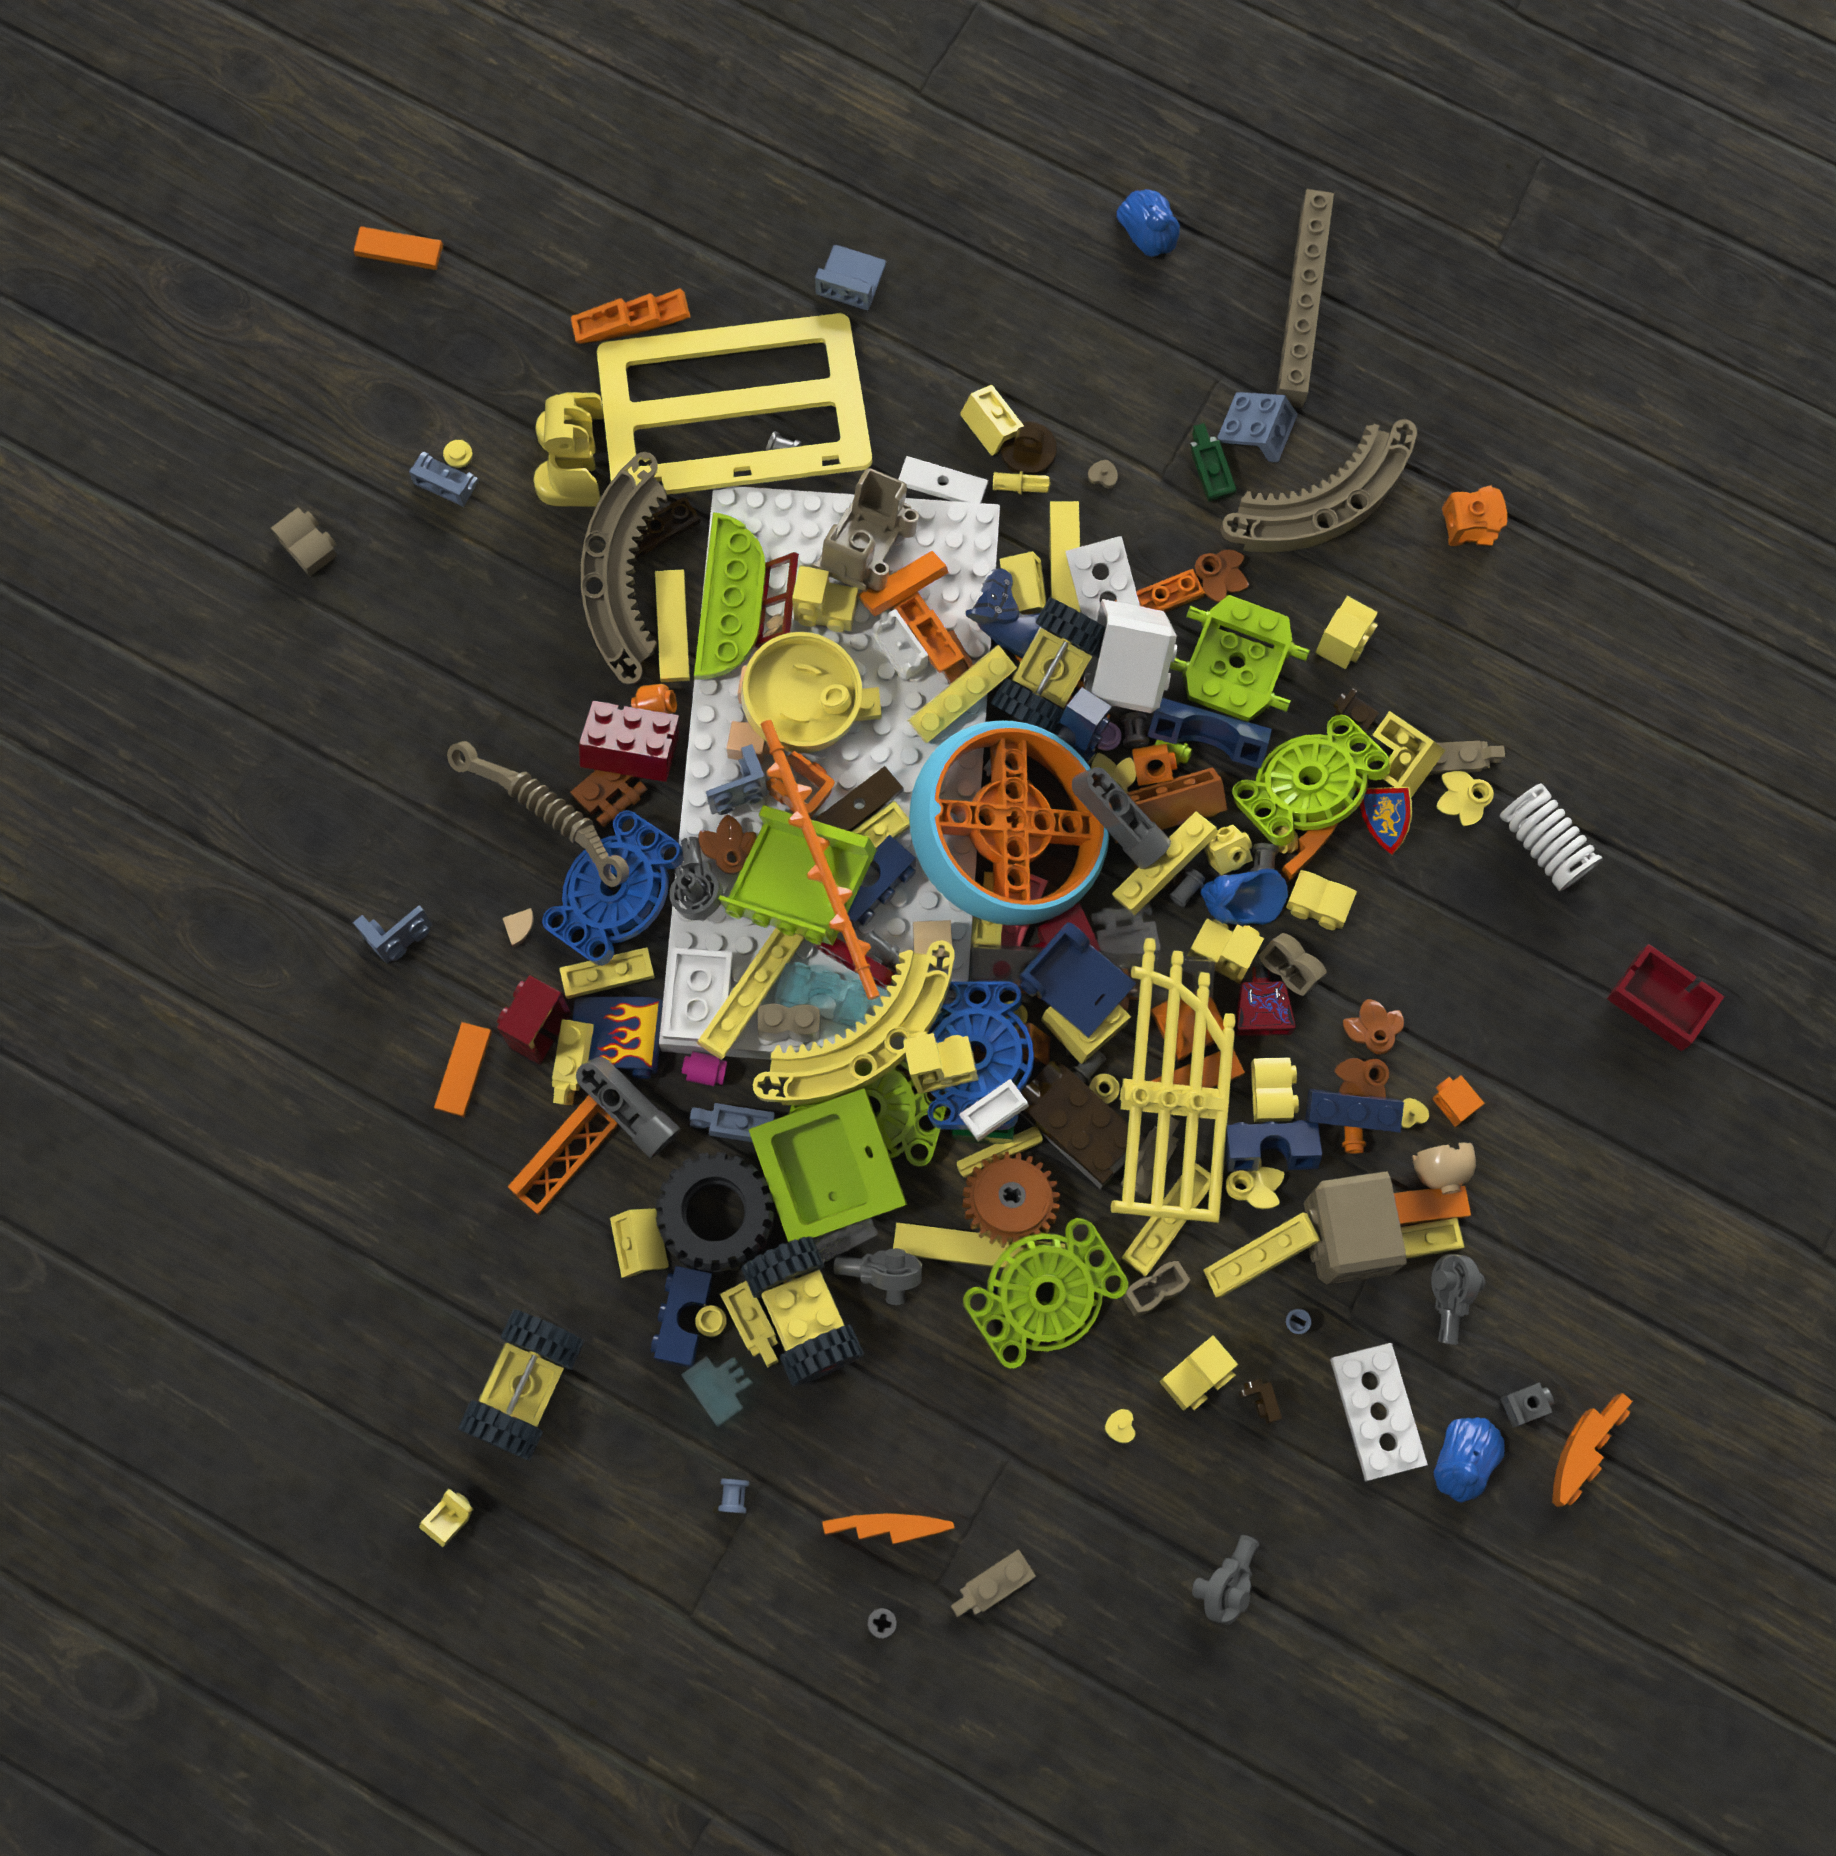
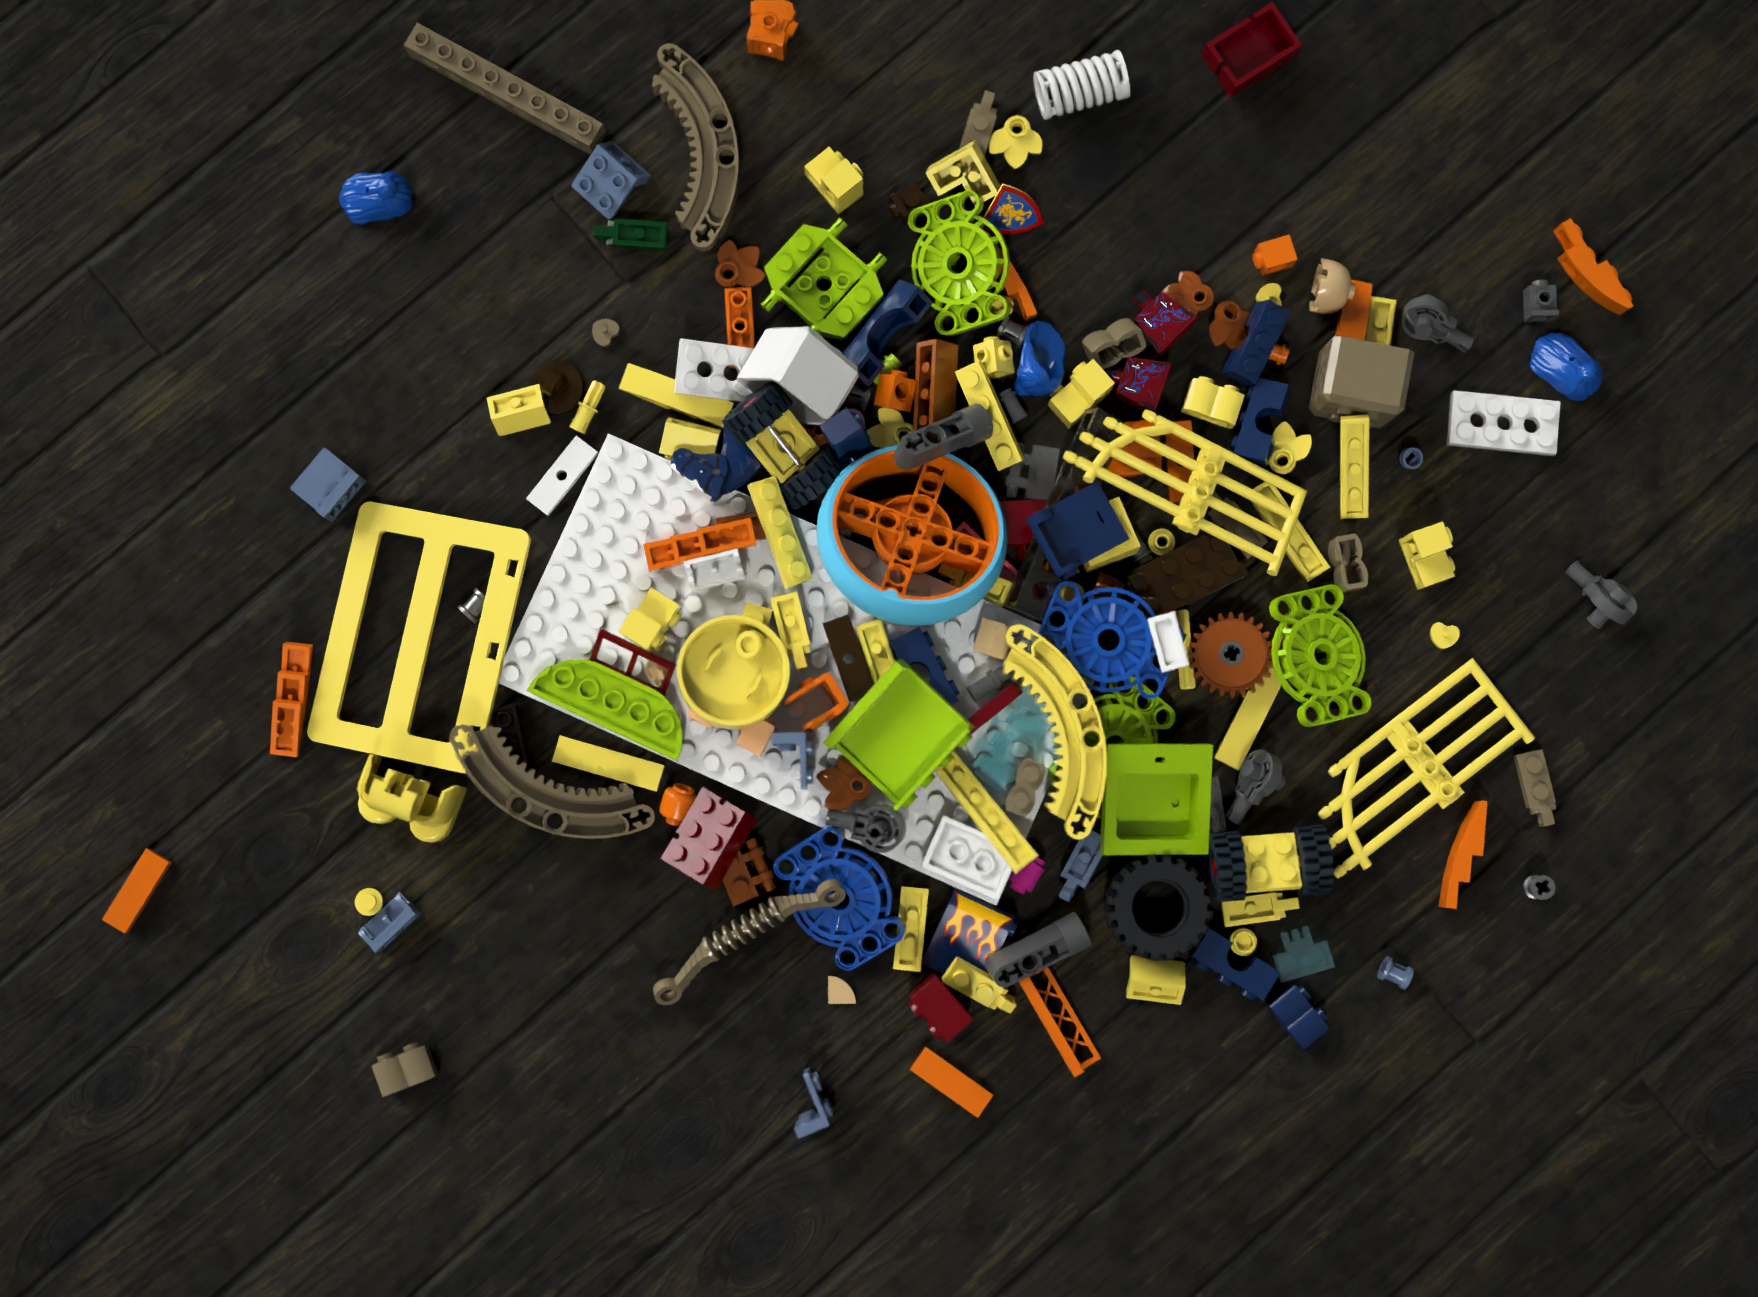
camera: 70 degrees left, 10 degrees up
light yellow bracket [419,1489,473,1547] -> none
plate [458,1309,585,1461] -> none
orange plant [760,720,880,1000] -> none
dark tan container [811,468,919,592] -> none
orange tile [858,551,949,617] -> none
light yellow brick [903,1032,978,1094] -> none
dark brown bracket [1238,1379,1282,1424] -> none
light yellow brick [1286,870,1357,930] -> none
none -> light yellow hinge [770,592,811,671]
none -> dark red torso [1133,289,1199,356]
none -> dark blue brick [1266,984,1329,1050]
none -> light yellow piece [1318,658,1535,879]

